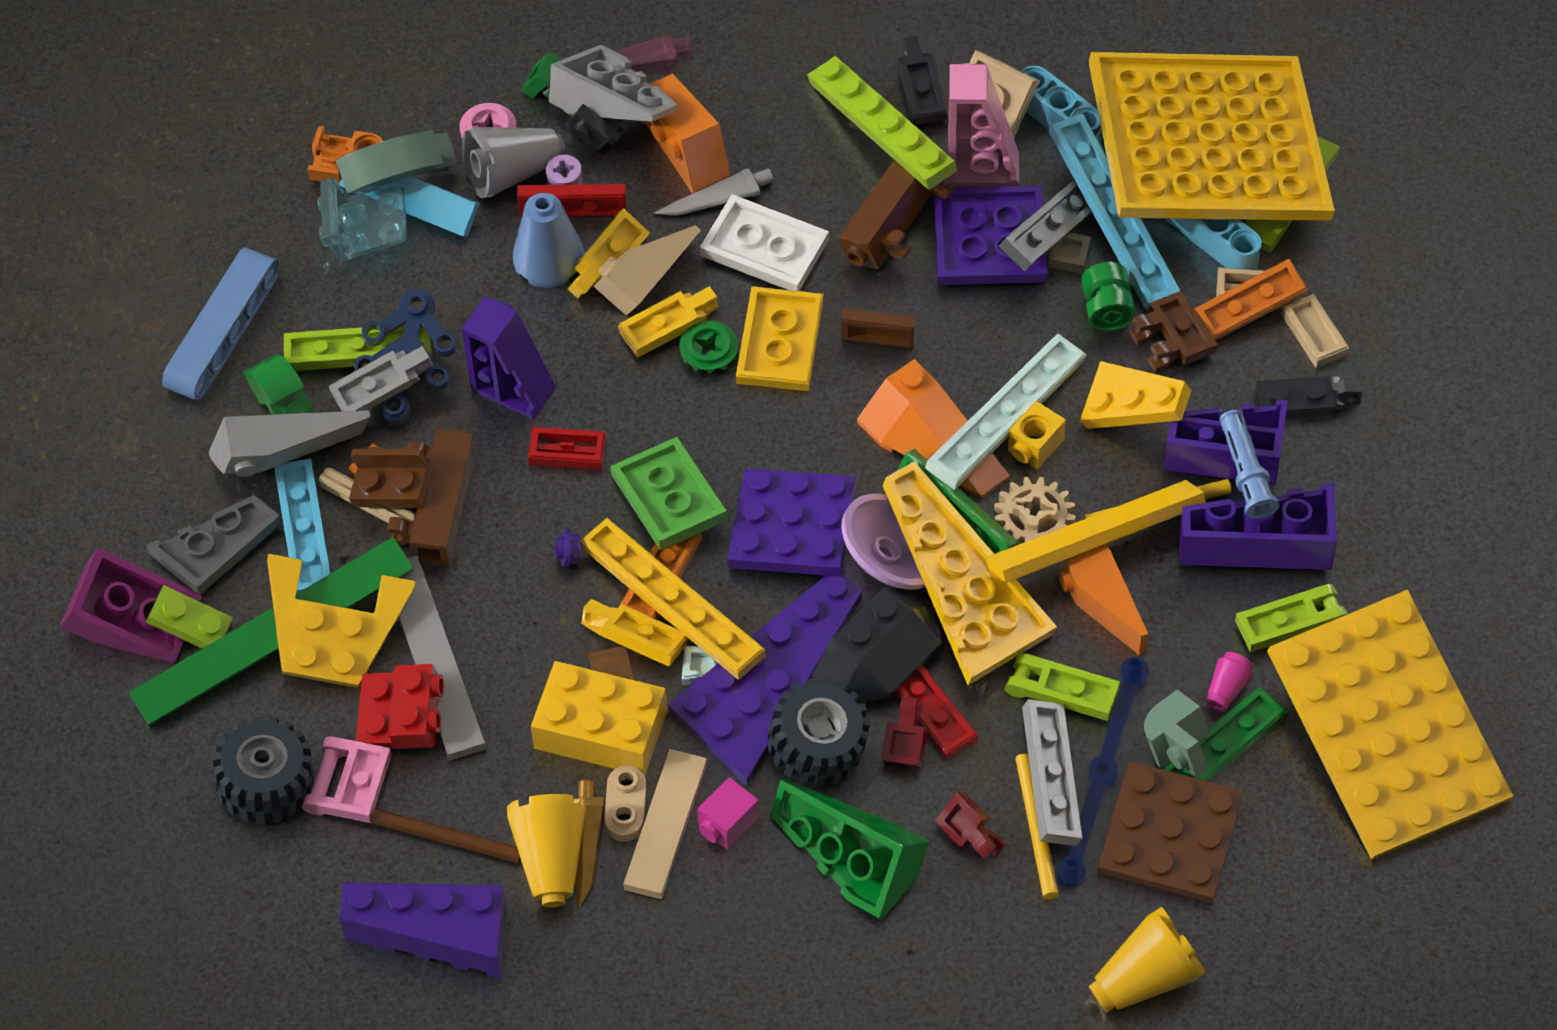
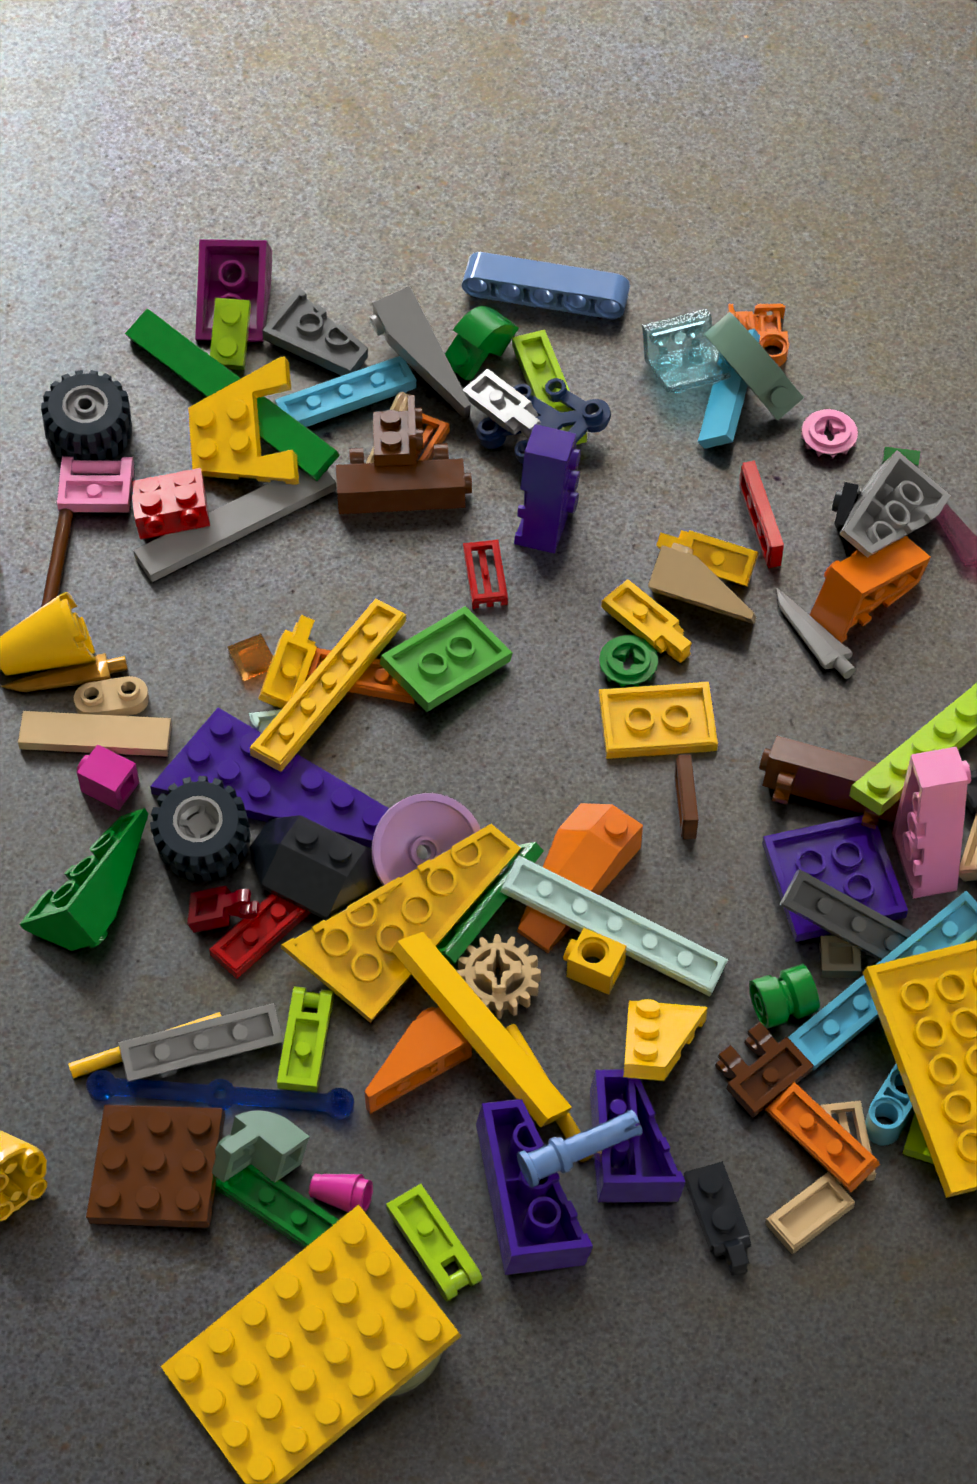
camera: 75 degrees right, 0 degrees up
light grey cone [462,127,565,198] -> none
medium blue cone [513,193,585,288] -> none
yellow brick [531,661,668,775] -> none
lavender wheel [546,155,583,185] -> none
dark purple plate [554,529,581,567] -> none
white plate [700,194,829,291] -> none
dark purple plate [727,468,857,577] -> none
dark red plate [935,791,1006,858] -> none

